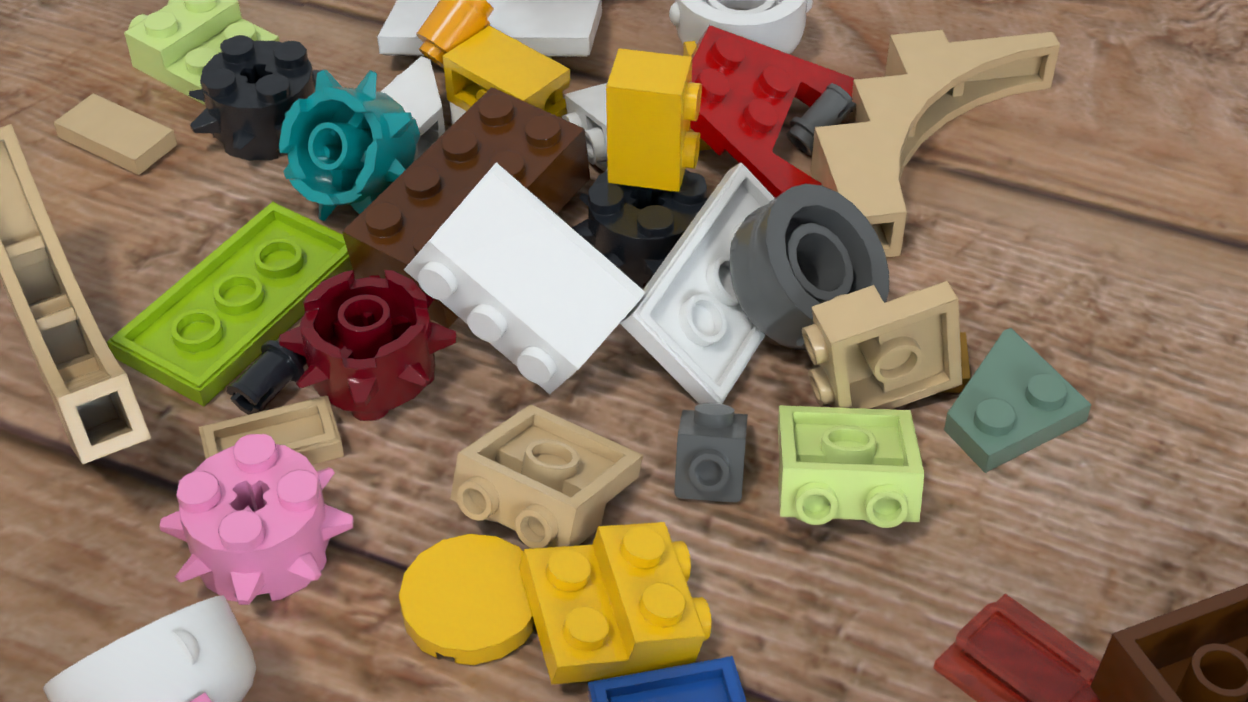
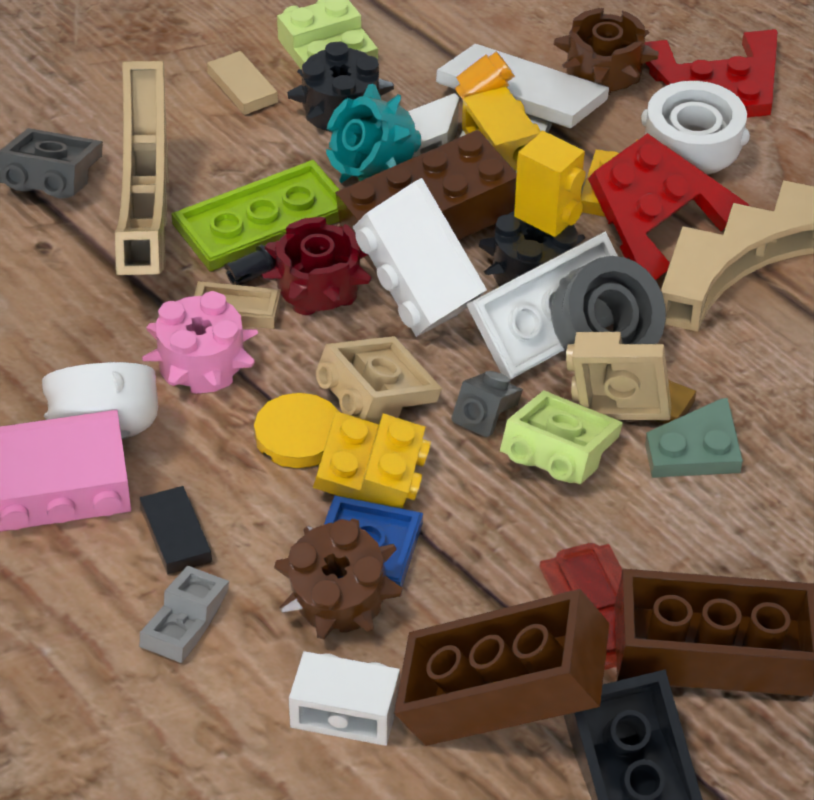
camera: 25 degrees right, 0 degrees up
dark grey pin [786,83,856,156] -> none

